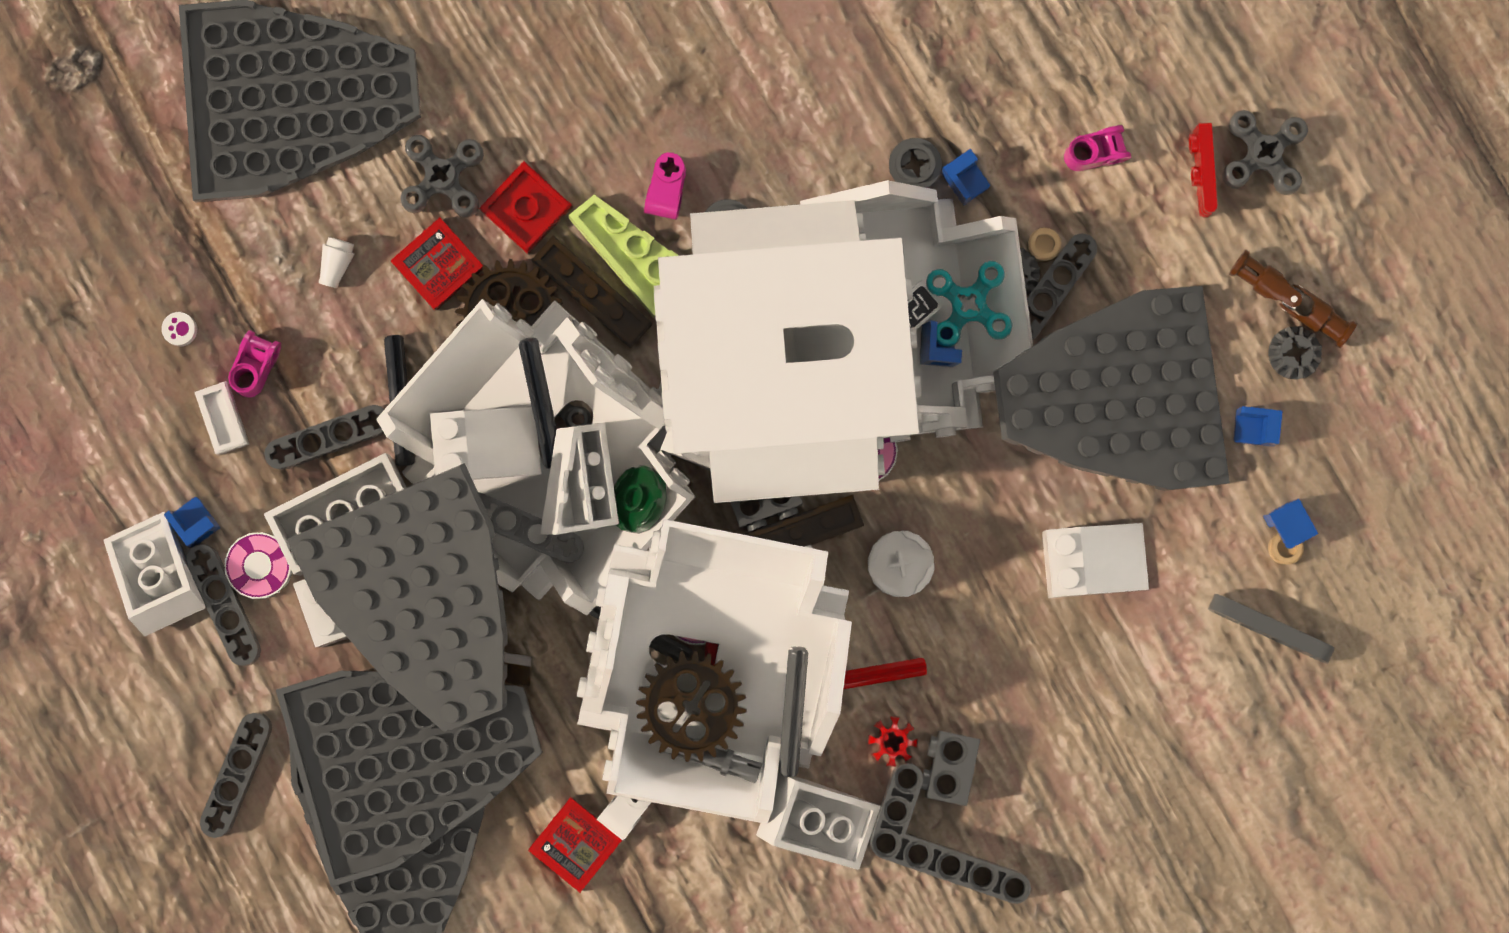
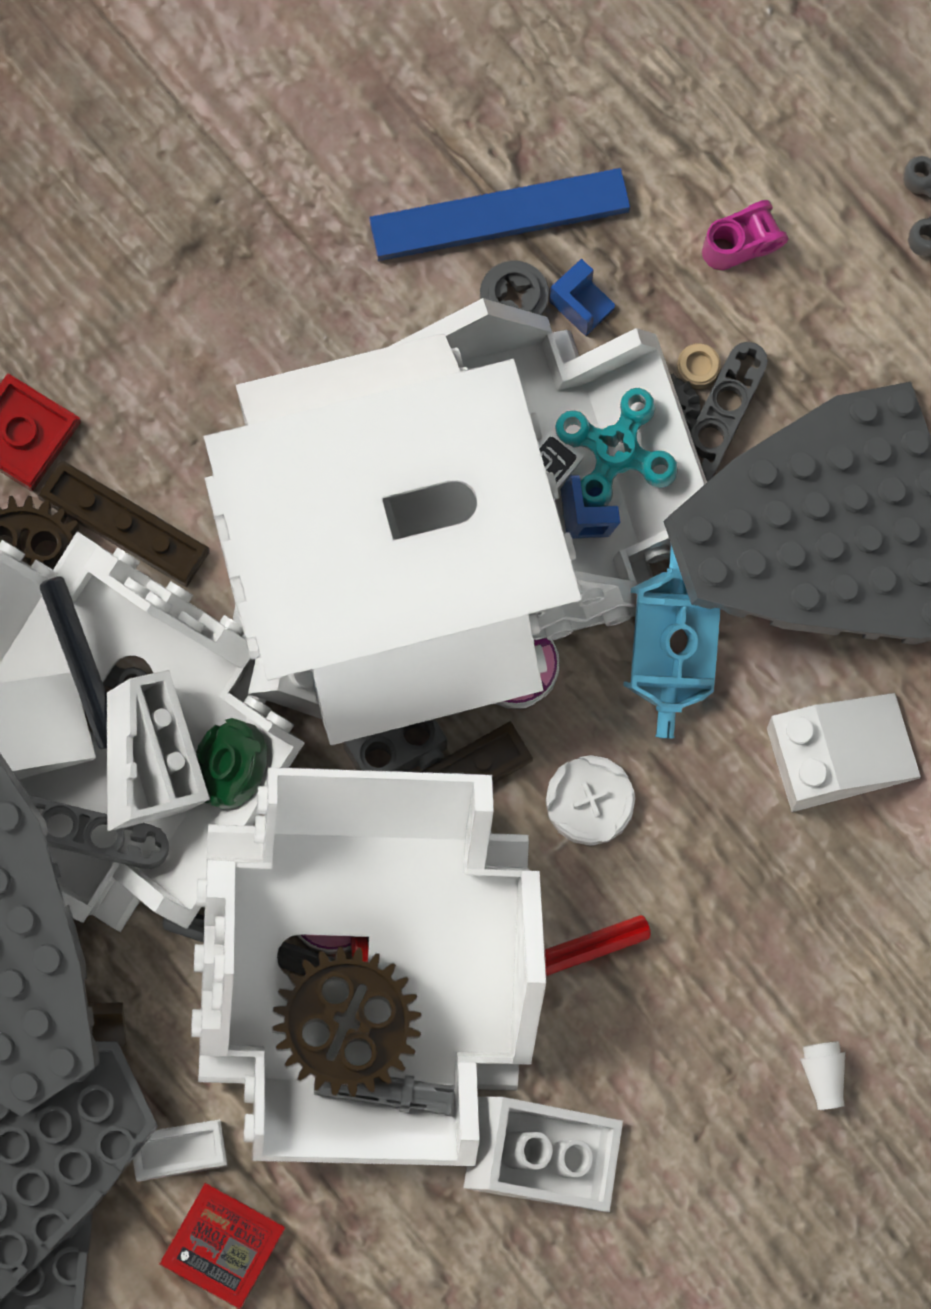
camera: 15 degrees left, 10 degrees down
yellowish green wing [569,195,679,318] -> none
white piece [597,796,651,840] -> none
dark pink piece [644,152,686,220] -> none
dark grey axle [779,646,809,777] -> none
red piece [868,716,918,767] -> none
dark grey beam [870,762,1031,904] -> none
dark grey brick [921,730,980,806] -> none
red hinge [1189,123,1218,218] -> none
none -> white tile [133,1119,228,1182]
none -> blue tile [369,168,630,262]
none -> medium azure plate [623,543,720,739]
none -> white cone [800,1041,845,1110]

